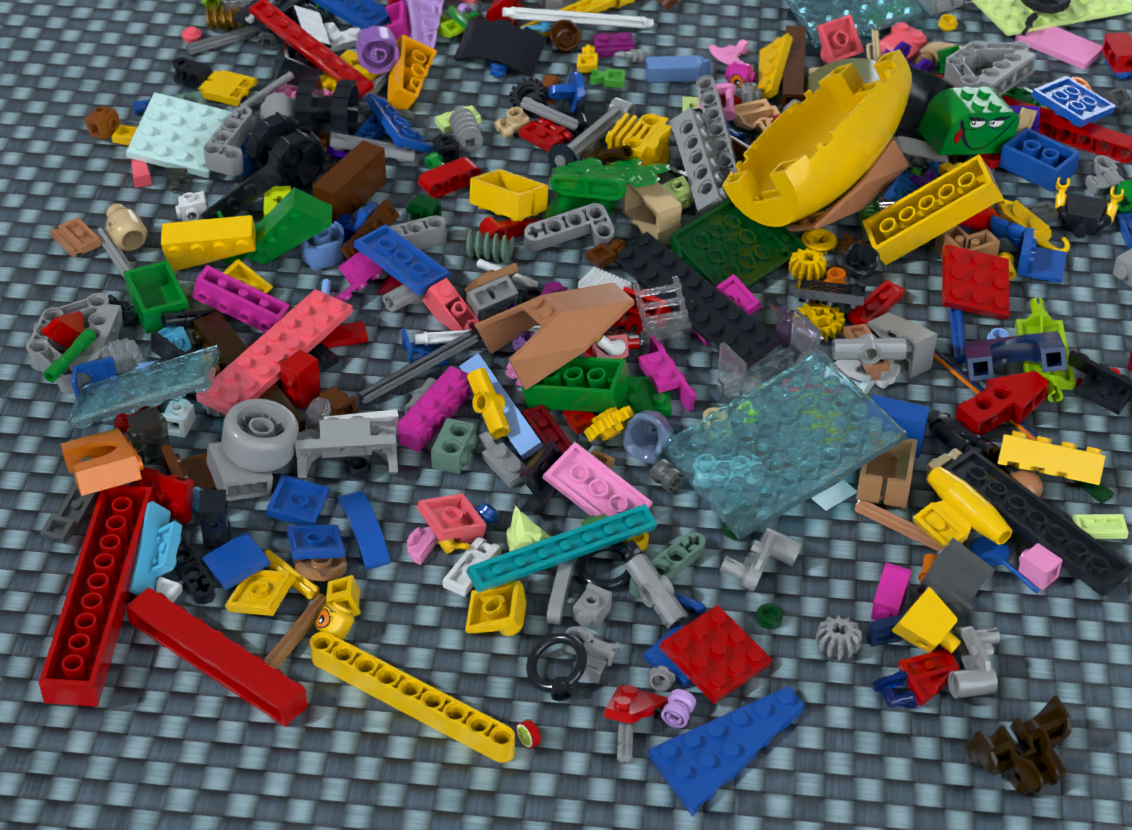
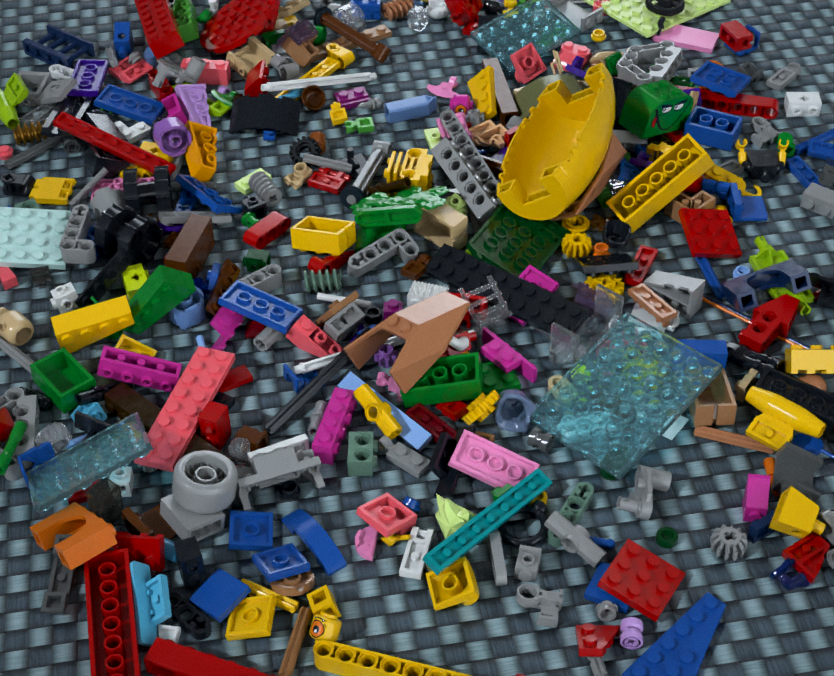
camera: 15 degrees left, 0 degrees up
black piece [526,633,587,701] -> none
blue tile [548,71,585,113] -> none
light grey piece [832,333,907,365] -> none

